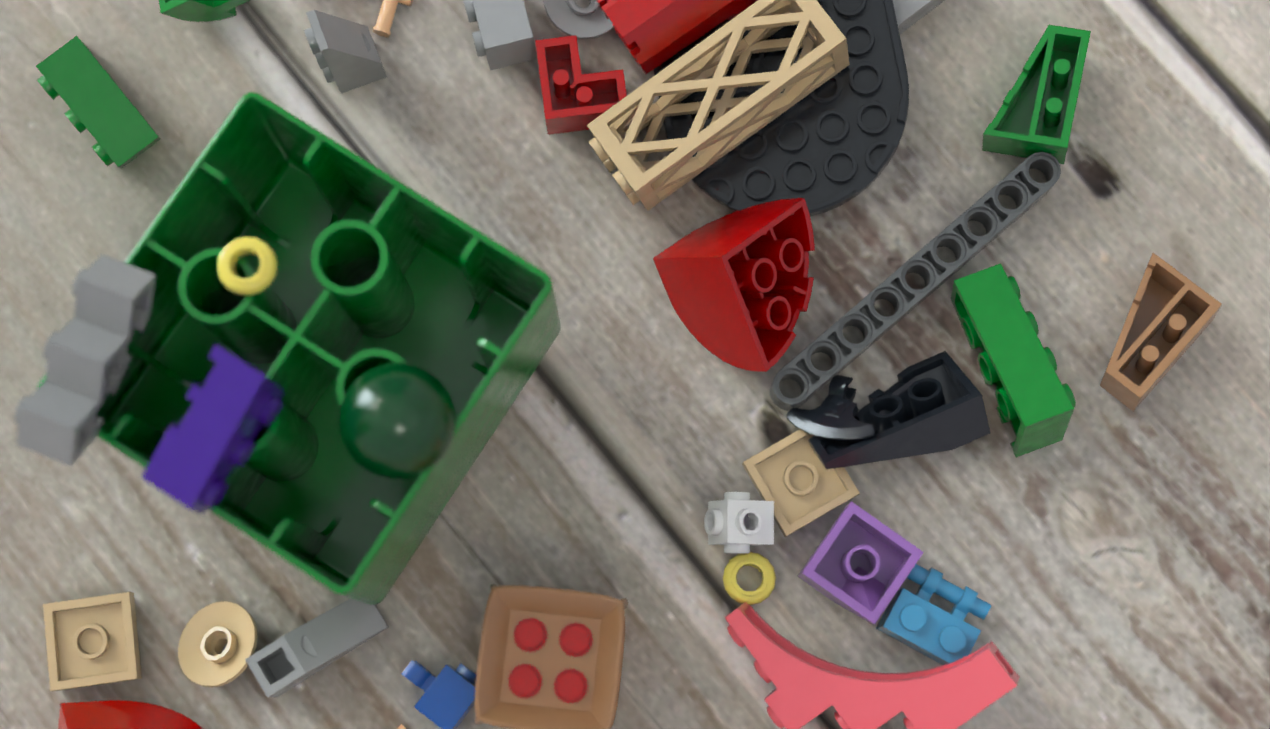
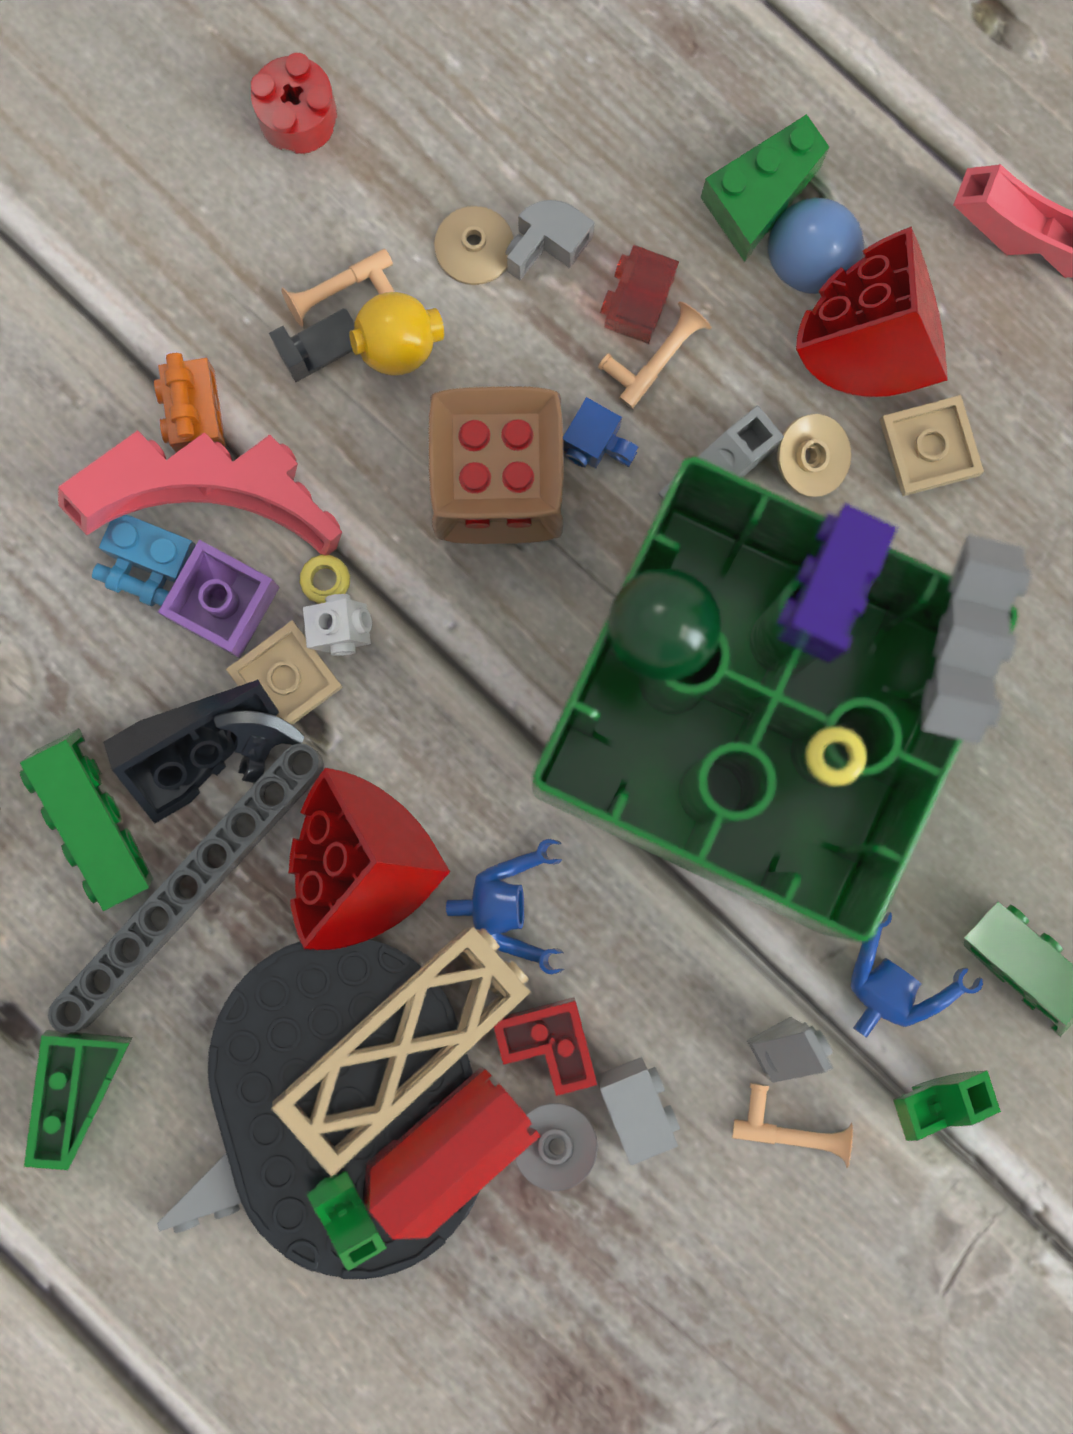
camera: 170 degrees right, 5 degrees up
none -> blue piece [446,839,564,974]
none -> blue piece [850,912,983,1038]

